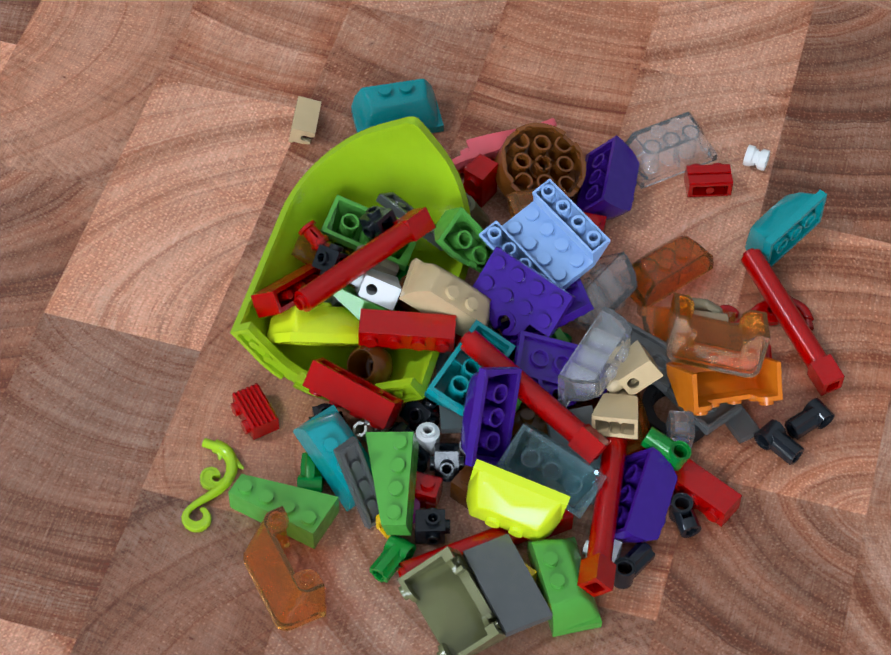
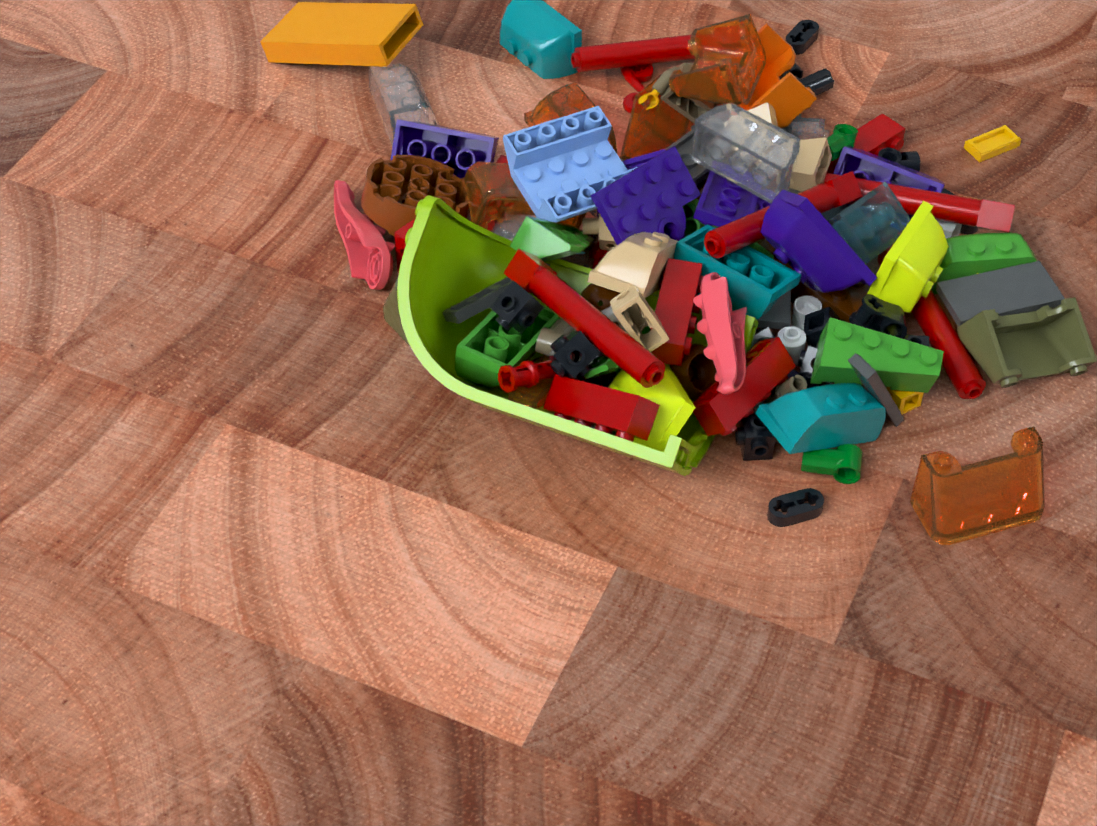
camera: 80 degrees left, 5 degrees down
lime plant [181,438,244,533] -> none
bright green wedge [228,474,339,549] -> none
red brick [230,383,279,440] -> none
tan hinge [288,96,321,144] -> none
teal windscreen [351,79,444,133] -> none
green piece [369,535,416,583] -> none
red brick [684,163,733,197] -> none
white wheel [743,144,770,171] -> none
none -> light orange brick [260,2,423,67]
none -> tan torso [610,285,670,352]
none -> coral animal [693,272,747,395]
none -> black beam [767,488,824,527]
none -> black beam [785,20,819,55]
none -> black piece [849,294,907,339]
none -> yellow tile [964,125,1022,163]

